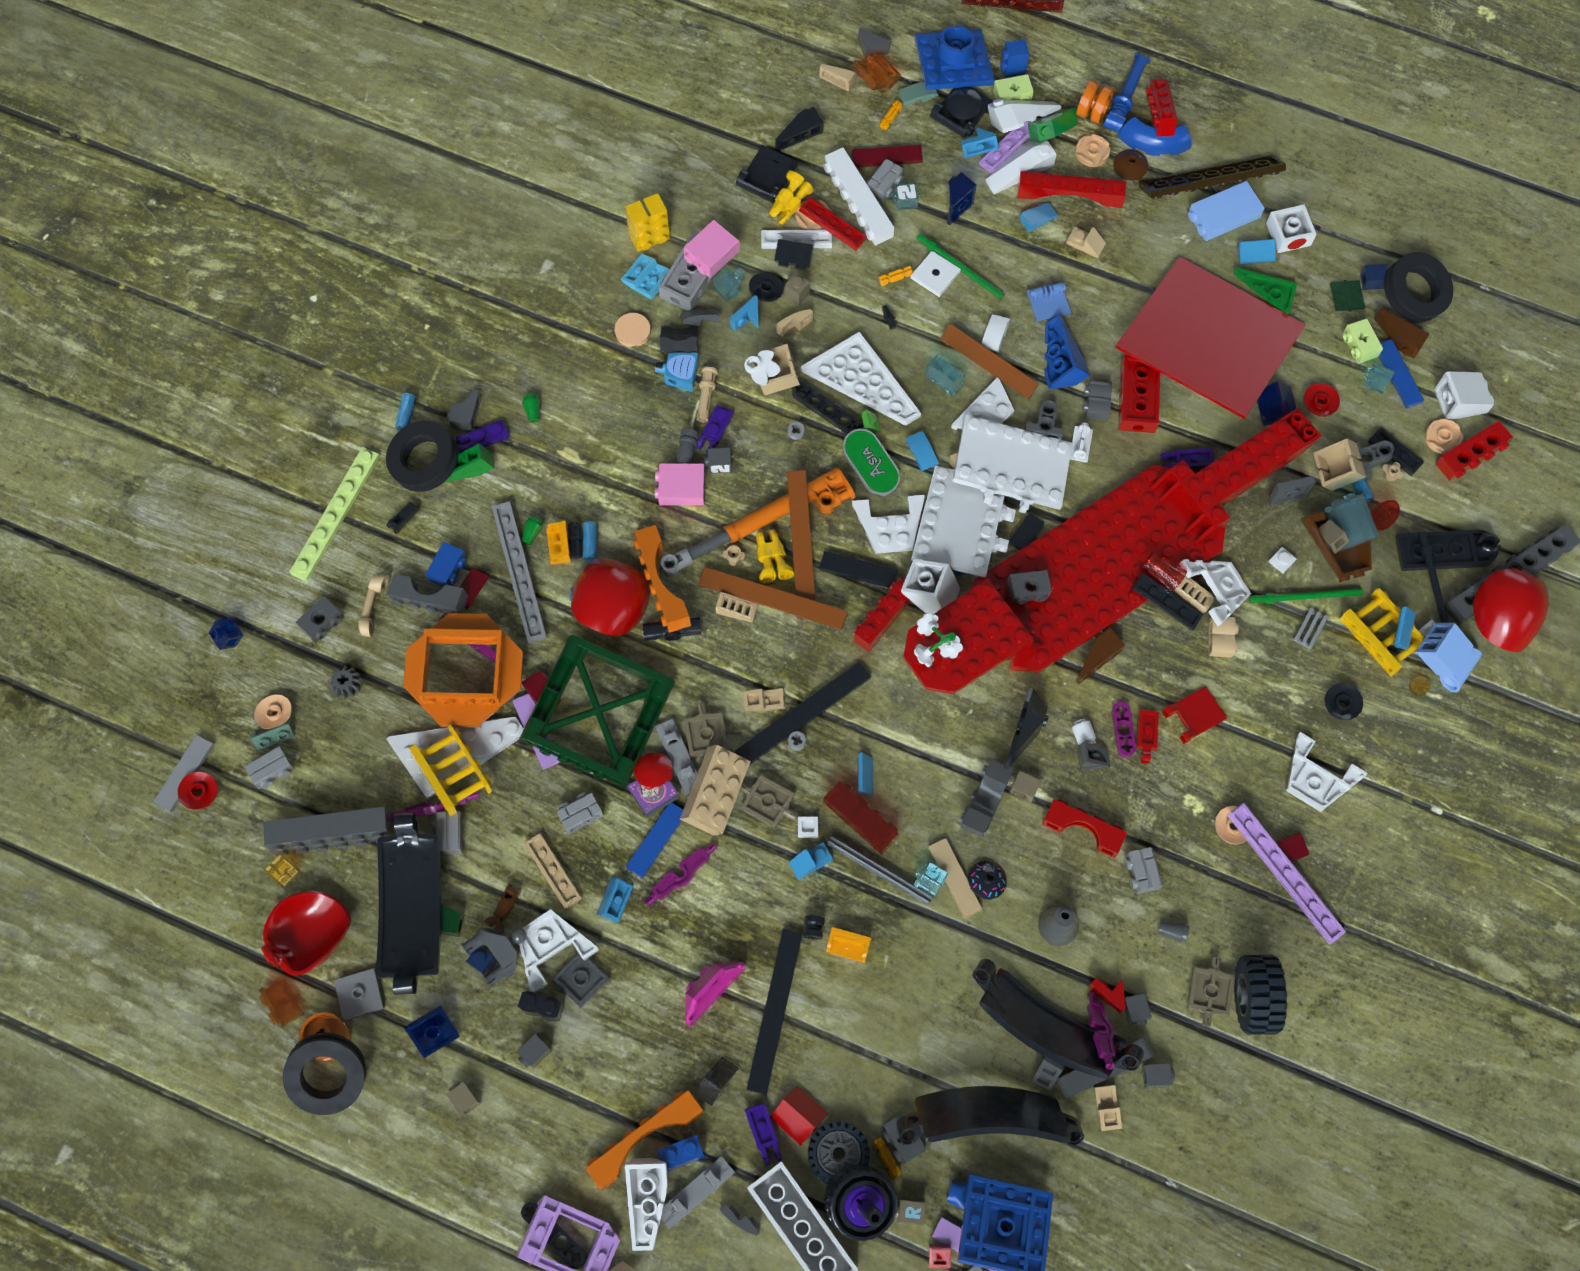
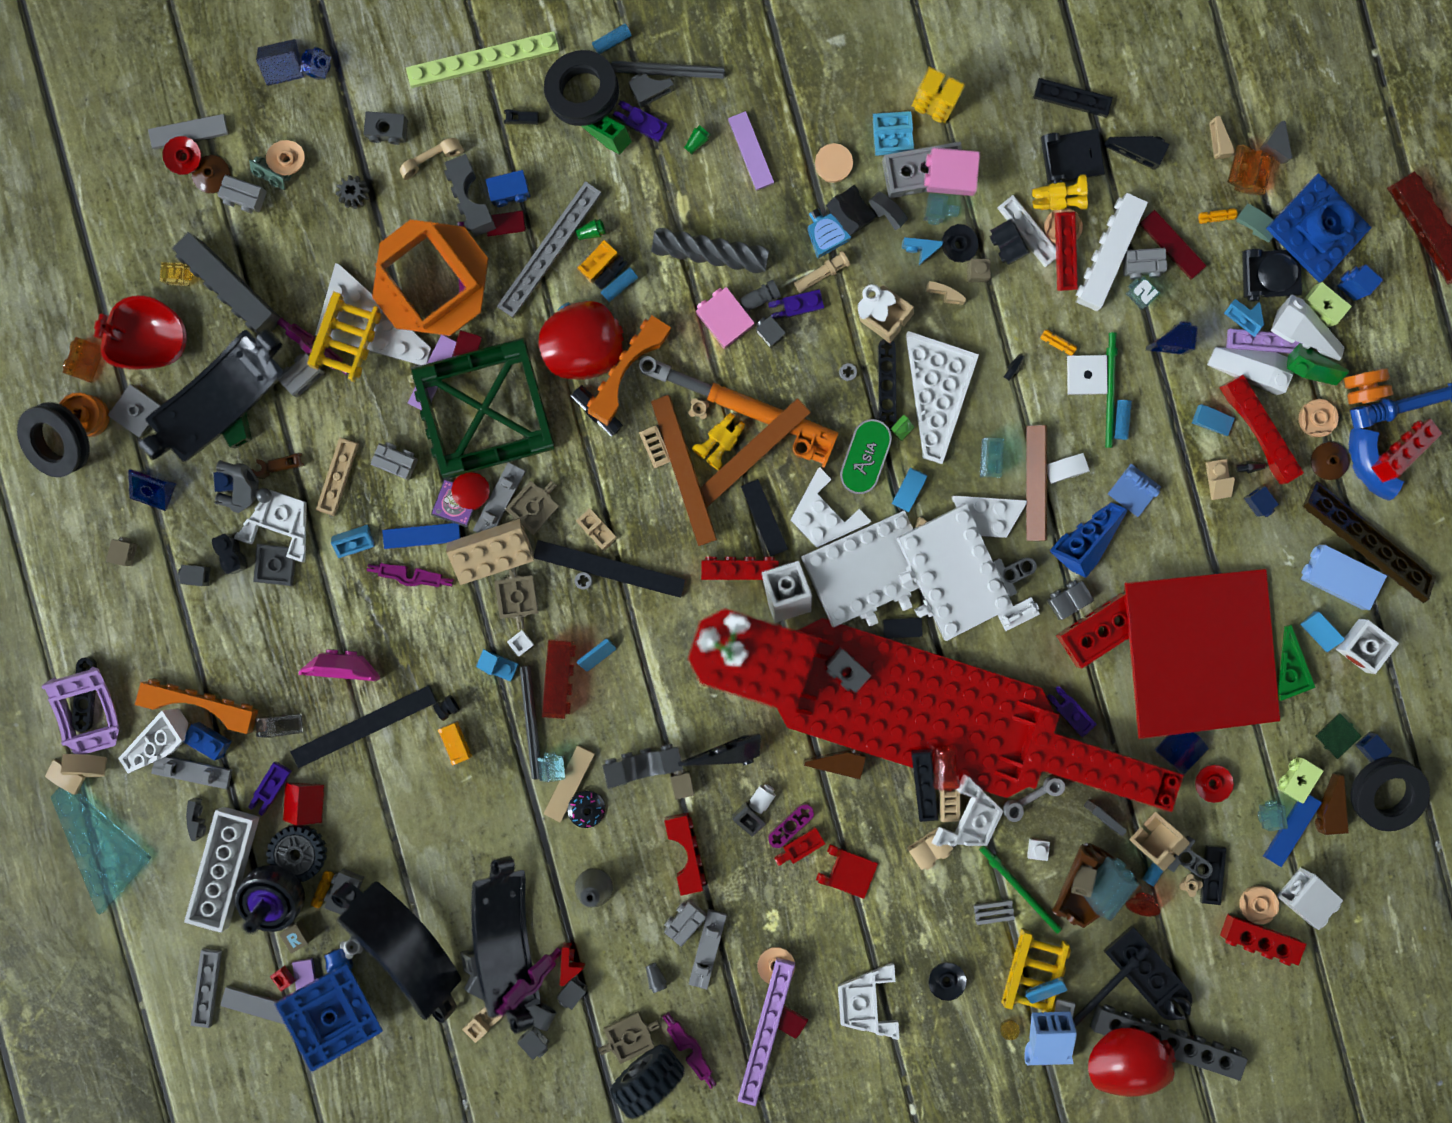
camera: 45 degrees right, 20 degrees up
none -> reddish brown dish [192,155,231,194]
none -> clear blue slope [256,39,304,86]
none -> white plate [340,936,363,959]
none -> dark grey axle [611,61,725,79]
none -> dark grey piece [651,228,769,273]
none -> magenta piece [662,1012,717,1089]
none -> light grey hinge [688,909,727,990]
none -> lavender tile [728,111,774,191]
none -> light grey piece [1003,776,1065,822]
none -> black tile [1033,78,1113,118]
none -> dark azure piece [1114,400,1132,440]
none -> black bar [1236,461,1266,474]
none -> dark blue brick [1243,486,1279,517]

